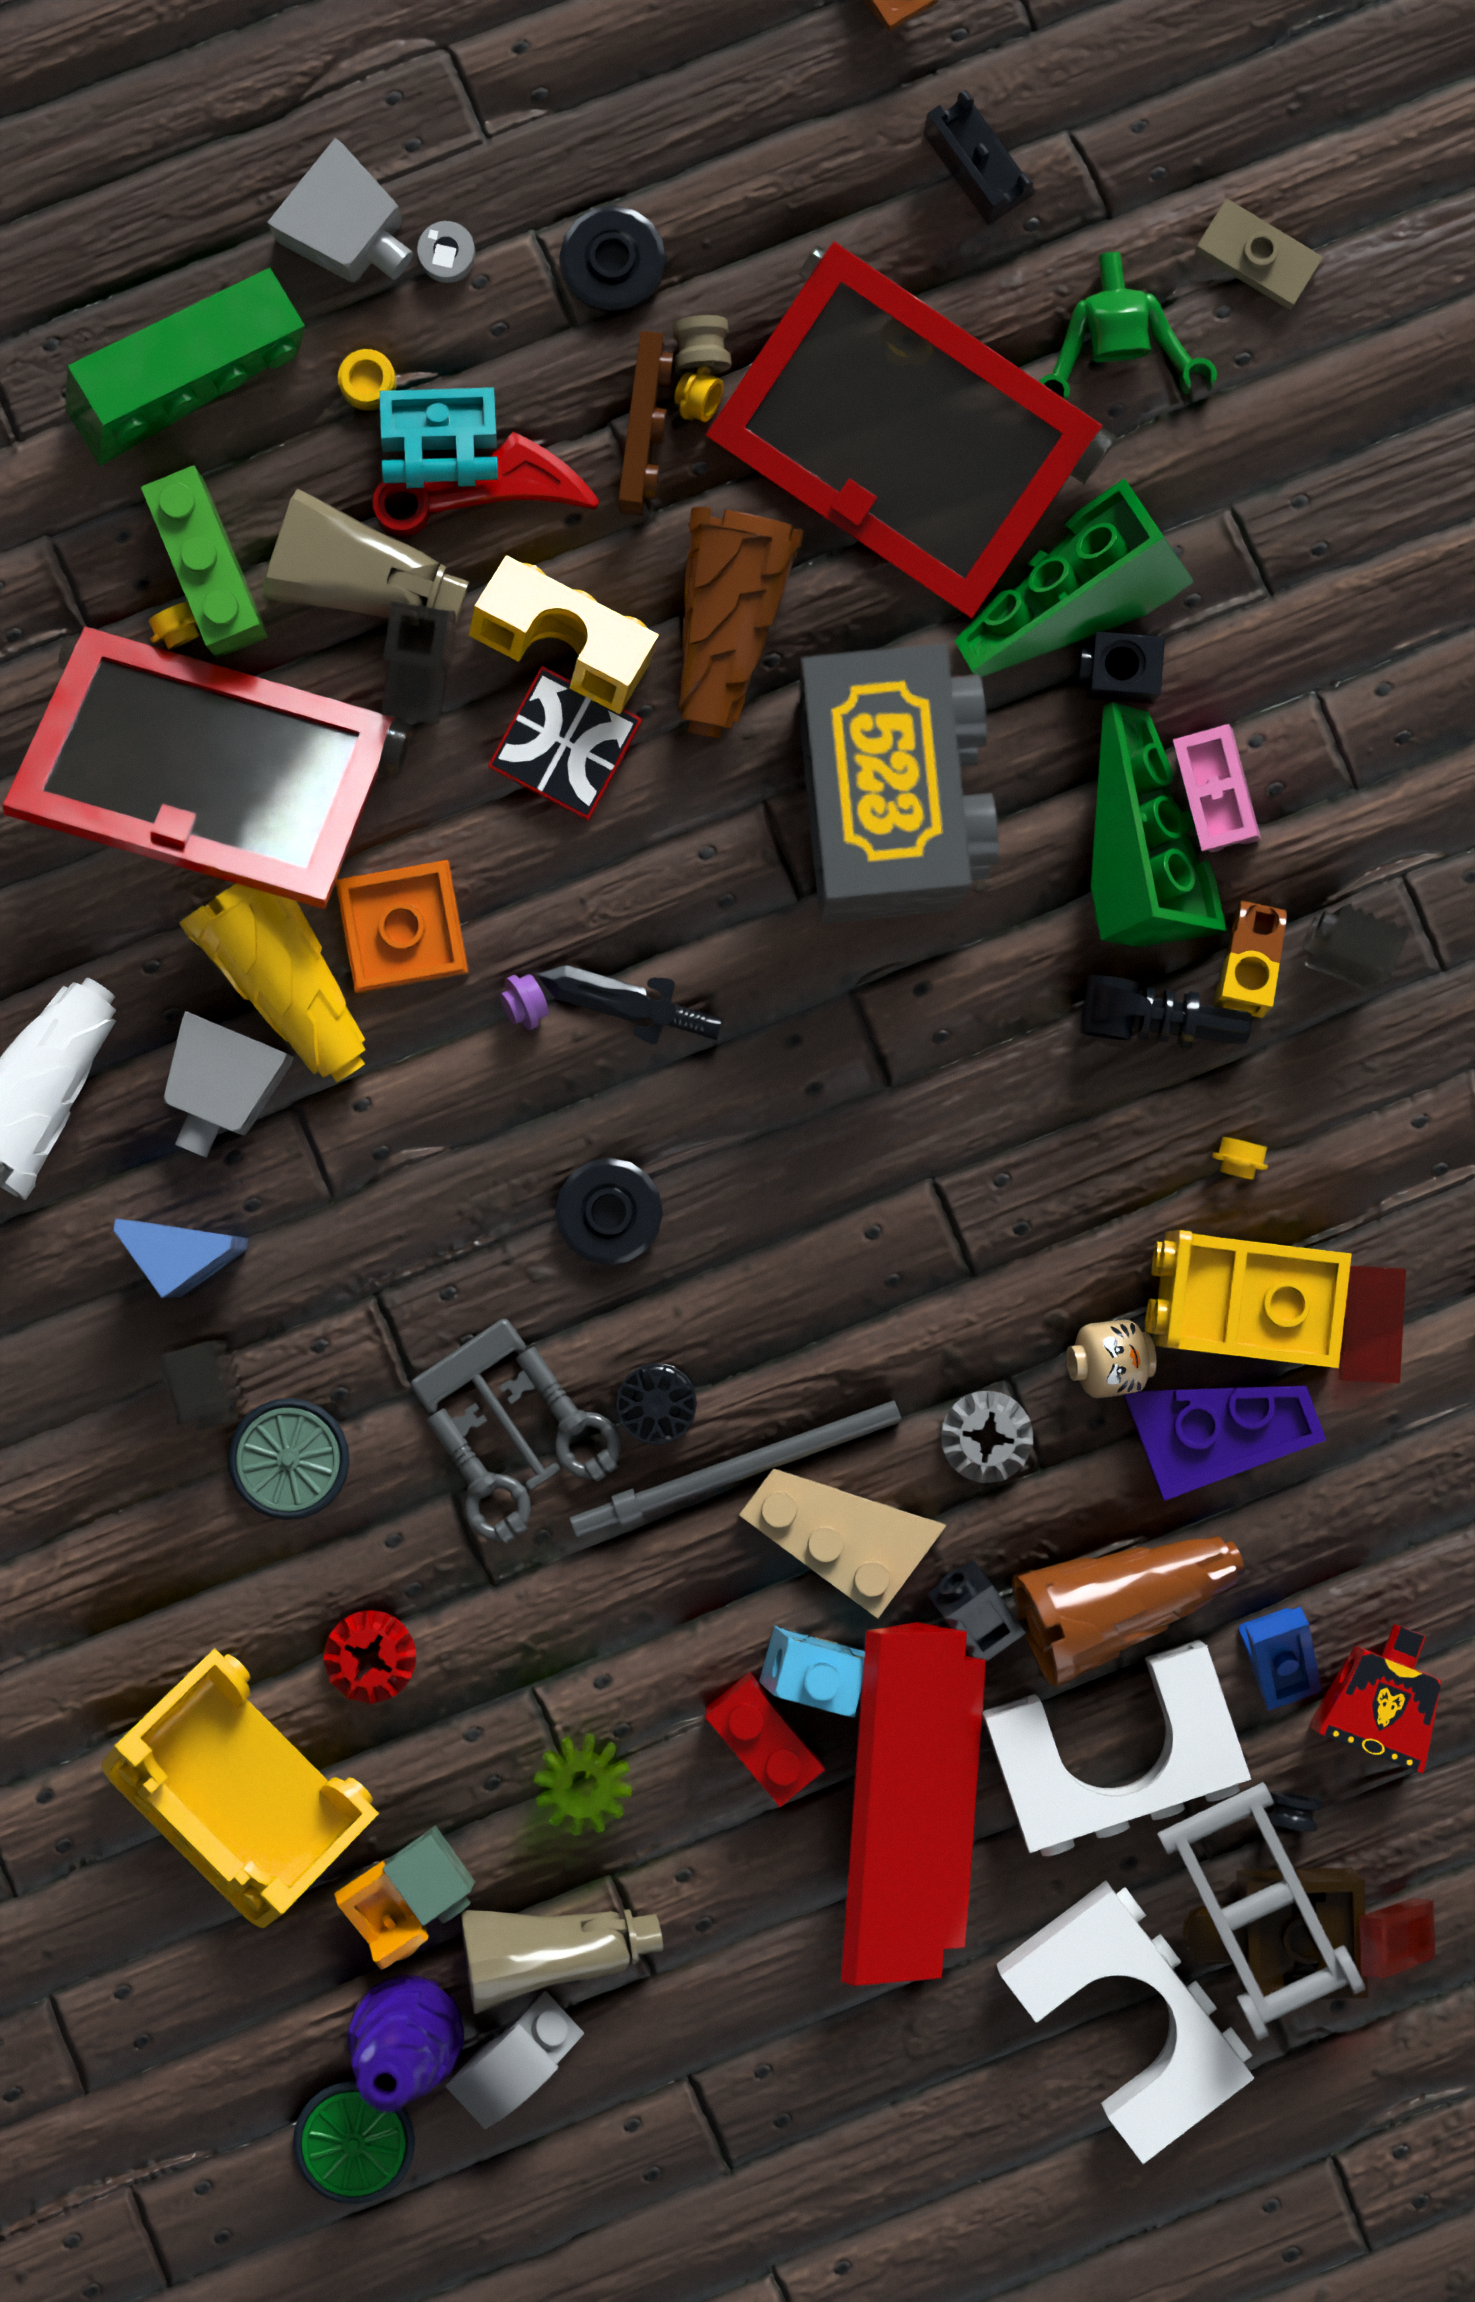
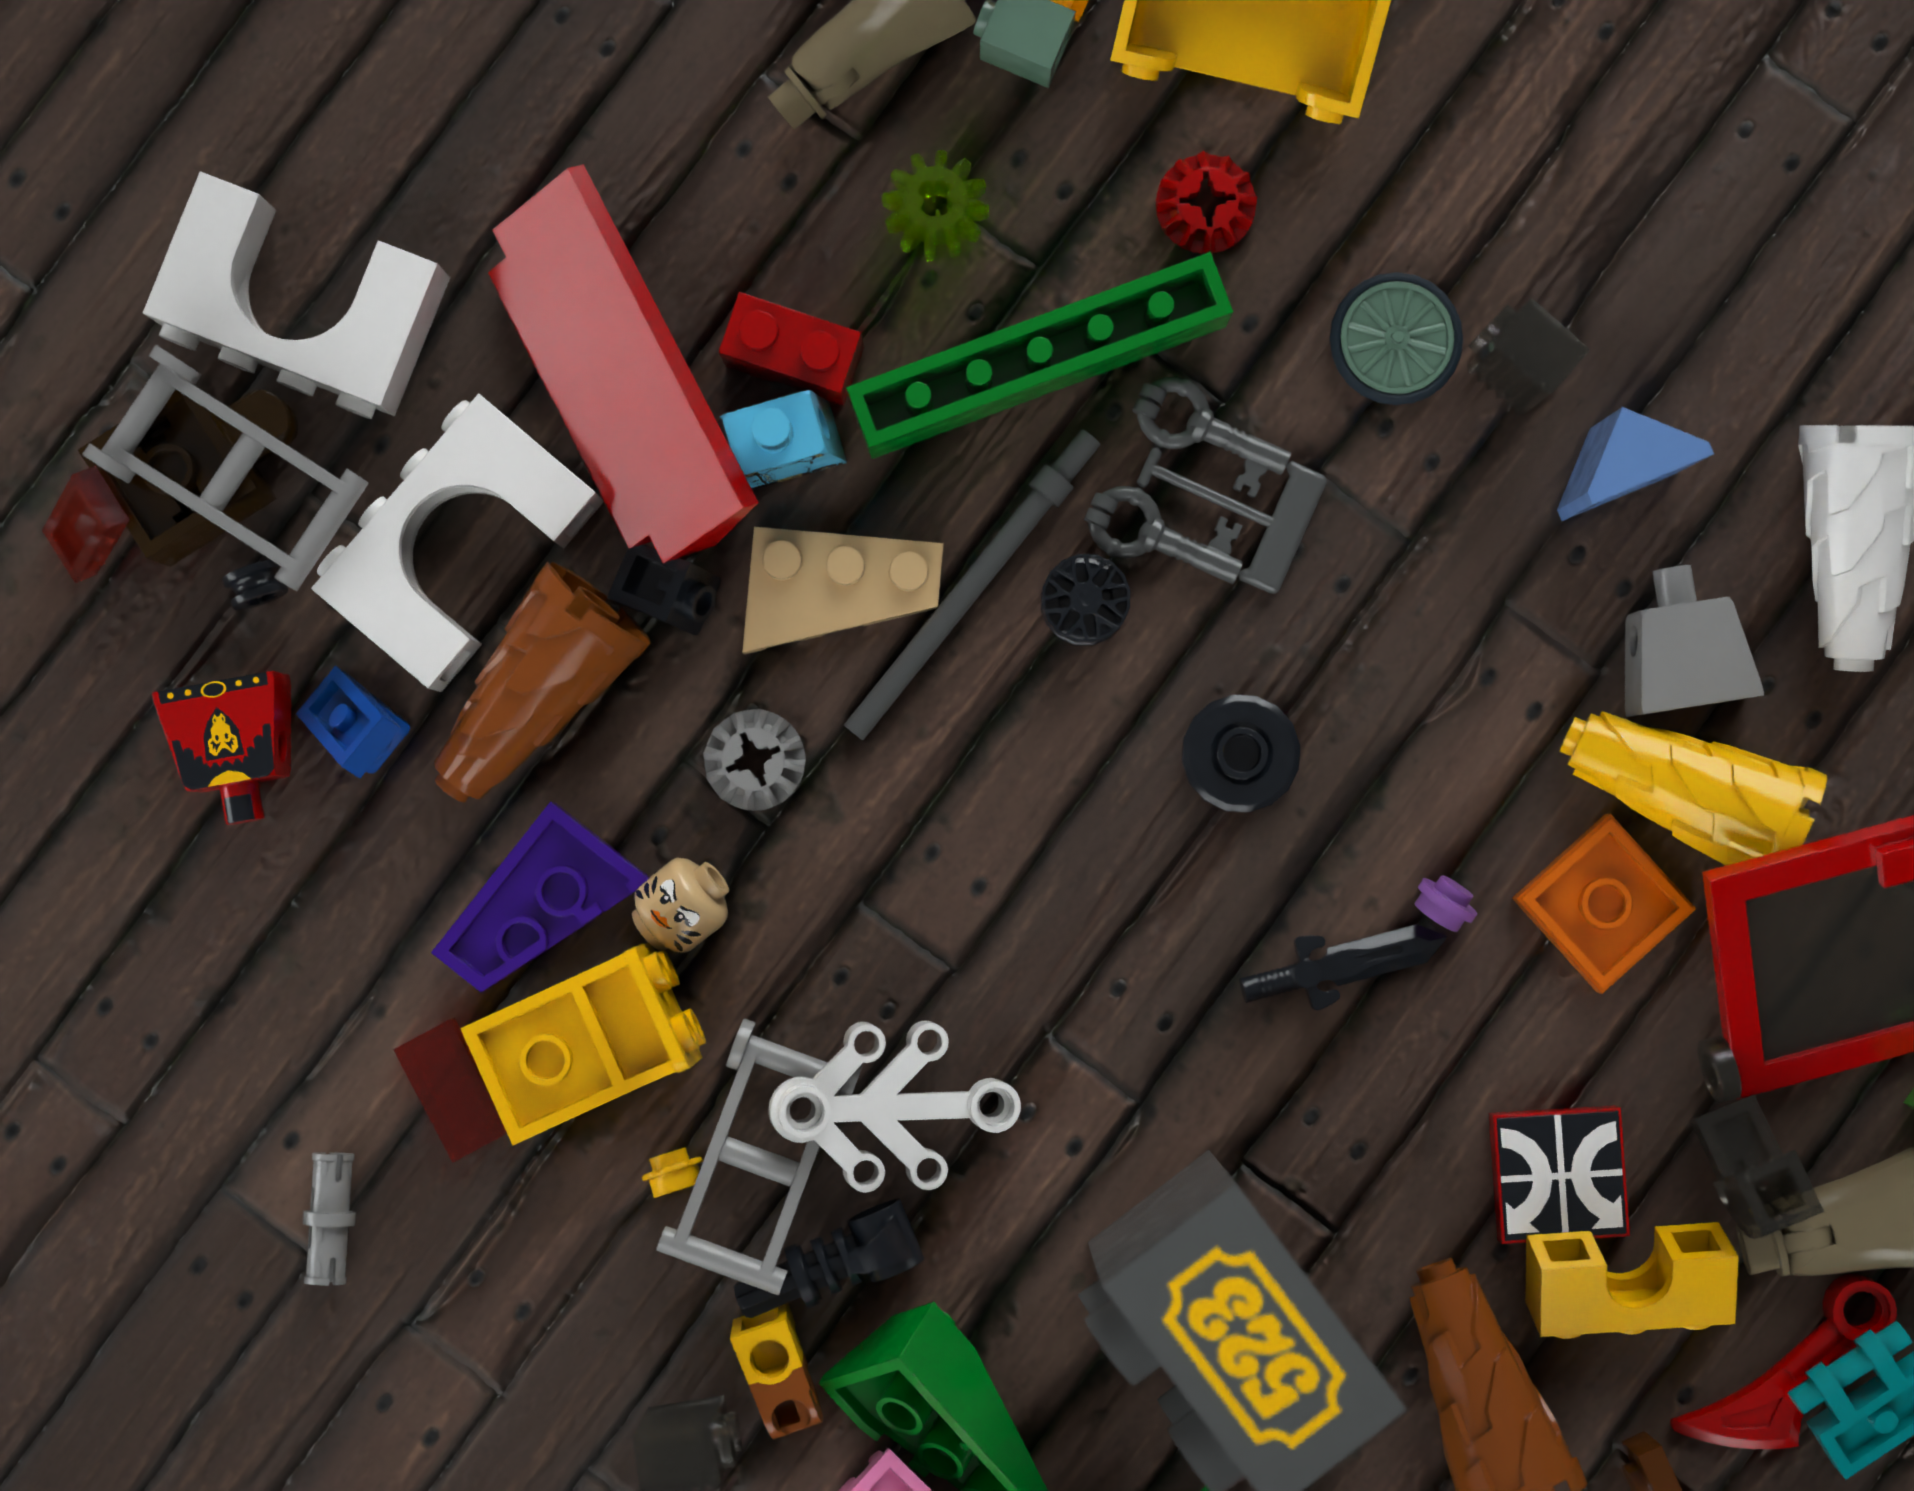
camera: 155 degrees right, 0 degrees up
none -> light grey piece [656,1018,864,1296]
none -> white plant [769,1021,1021,1193]
none -> green brick [846,252,1233,459]

